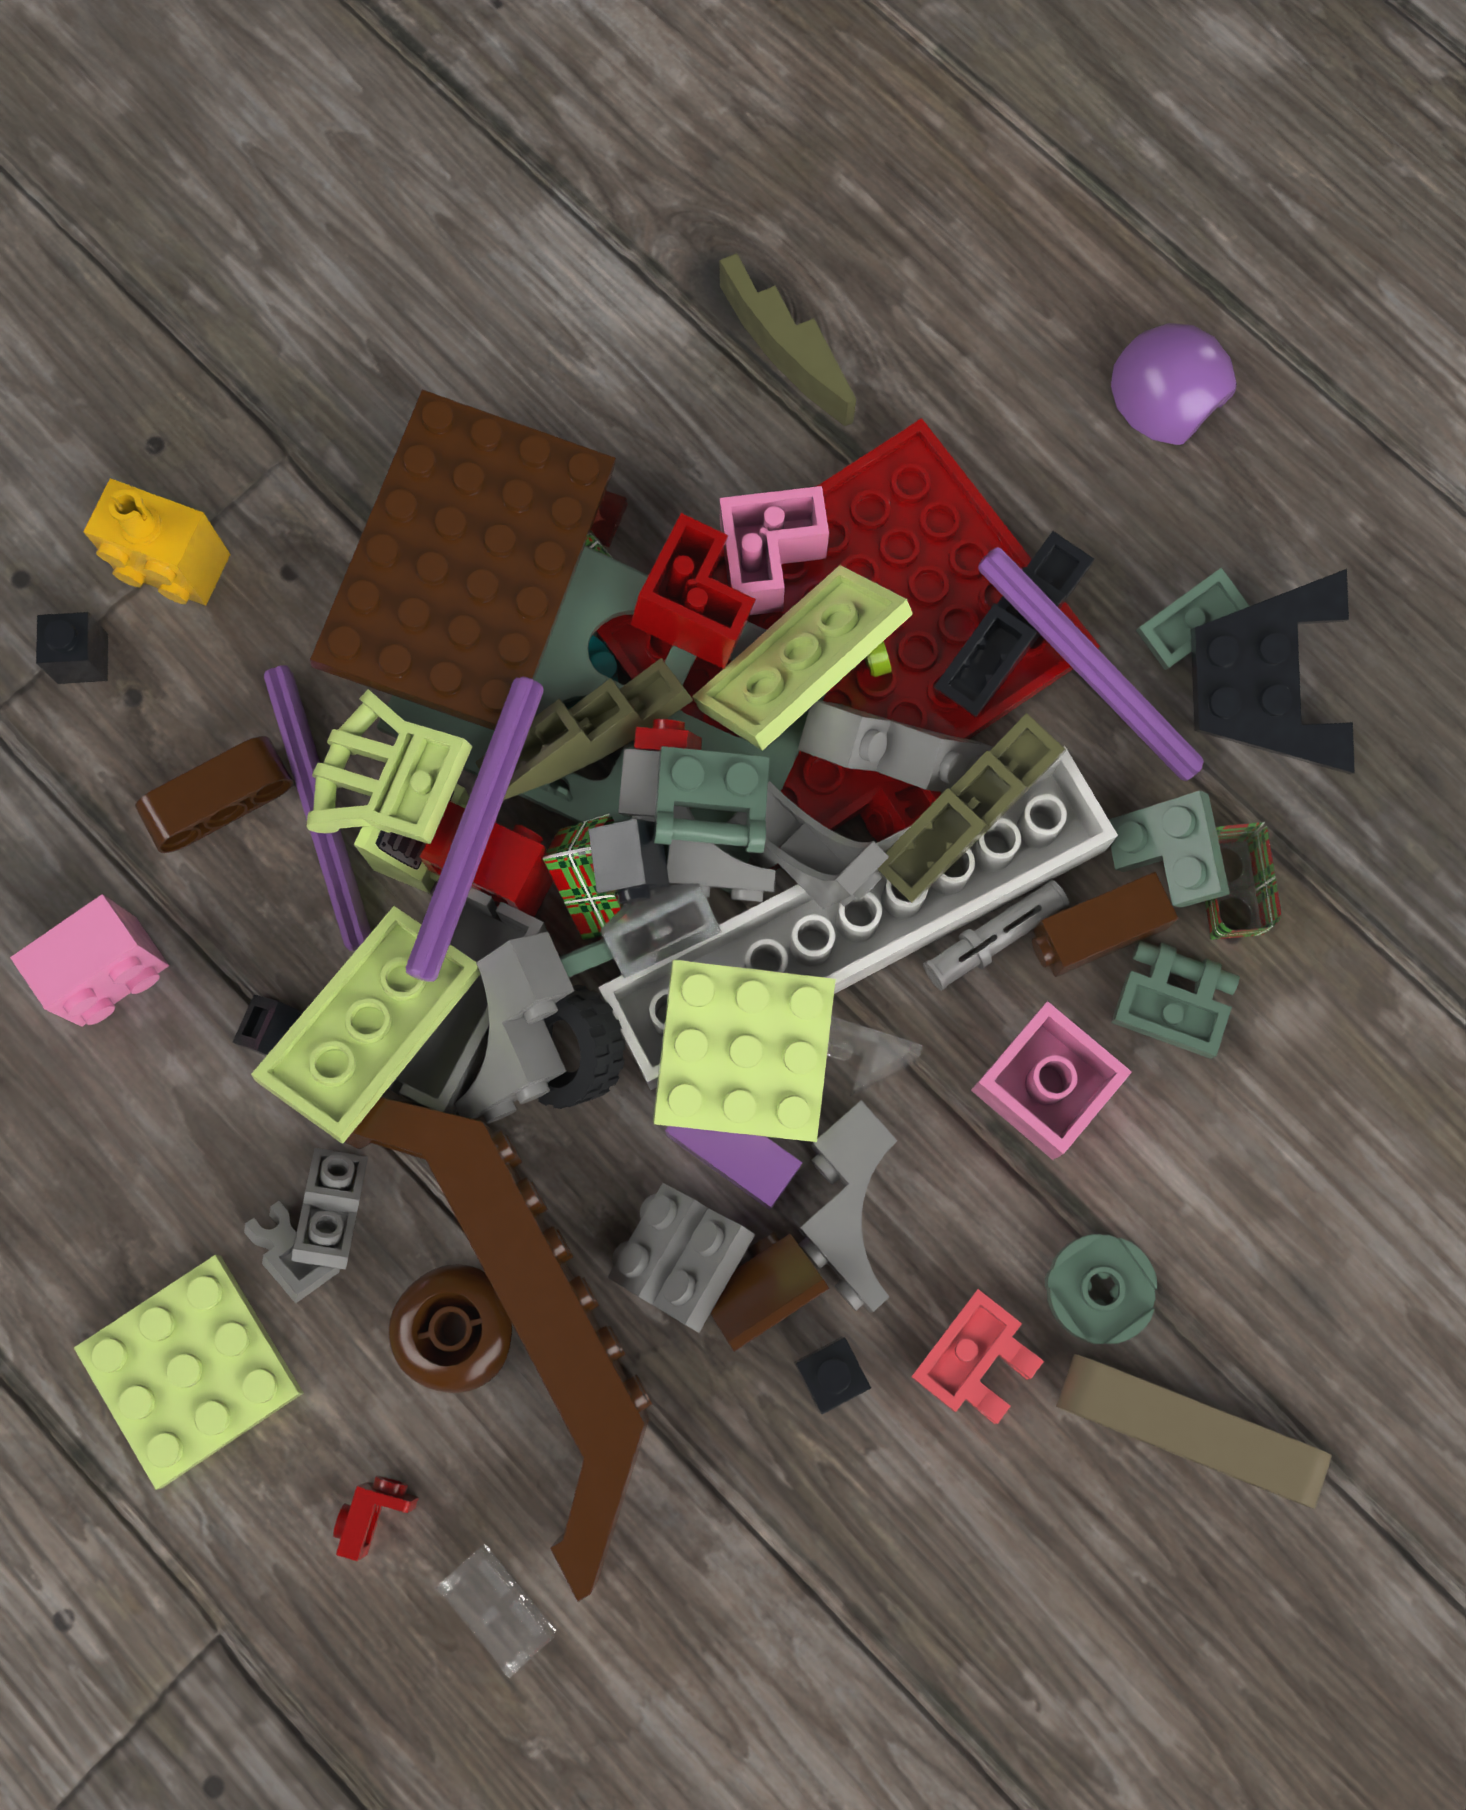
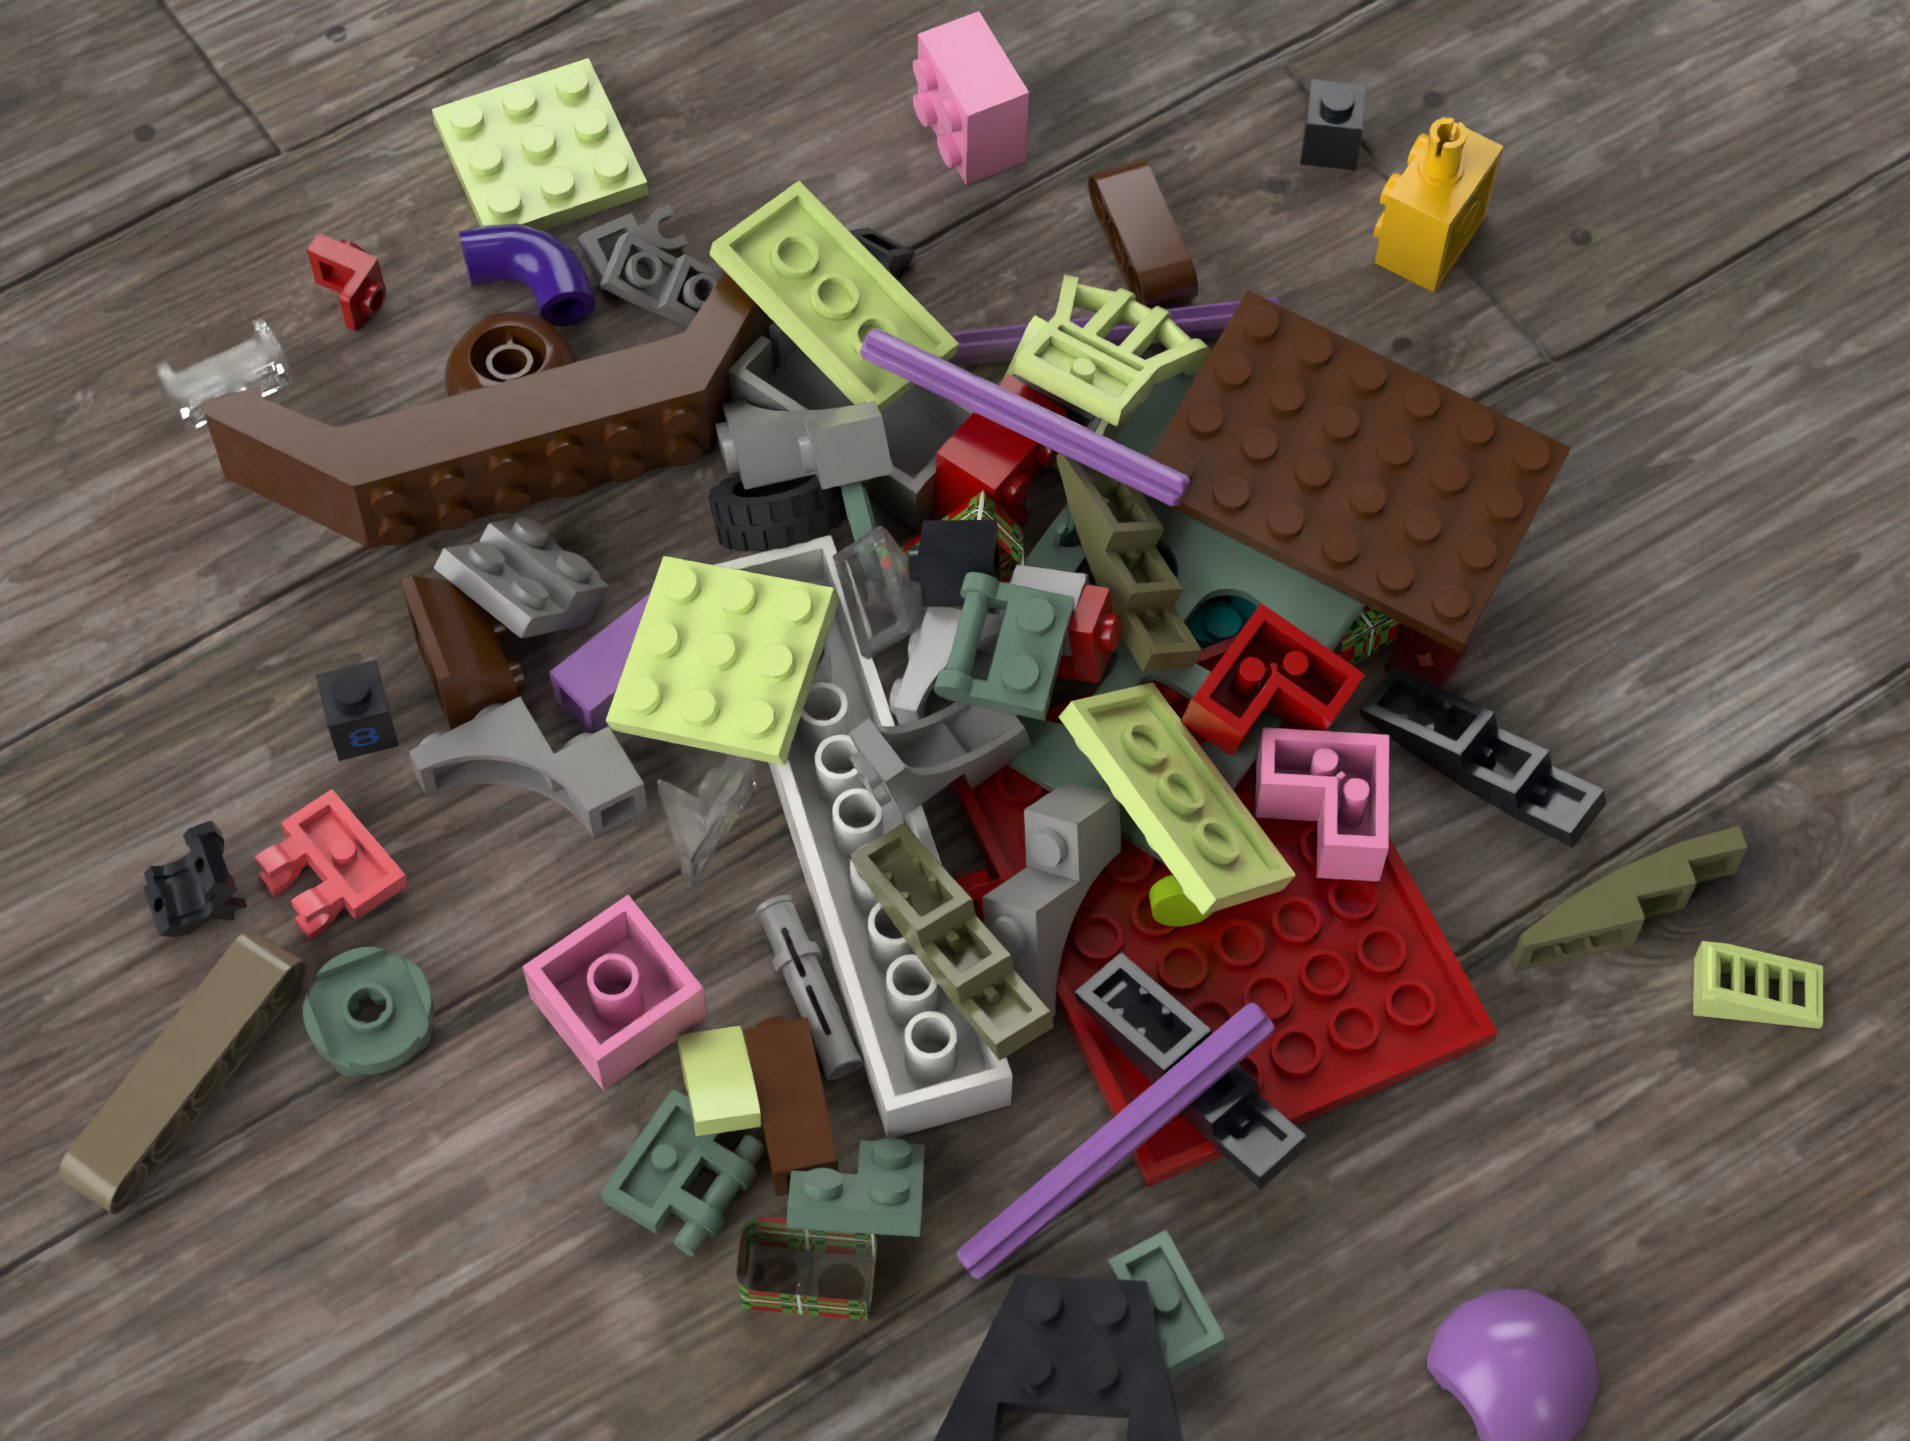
camera: 100 degrees right, 15 degrees down
none -> black piece [143,821,247,937]
none -> dark purple cylinder [459,224,596,327]
none -> yellowish green slope [677,1026,761,1136]
none -> black slope [1359,666,1607,848]
none -> yellowish green slope [1693,941,1823,1029]

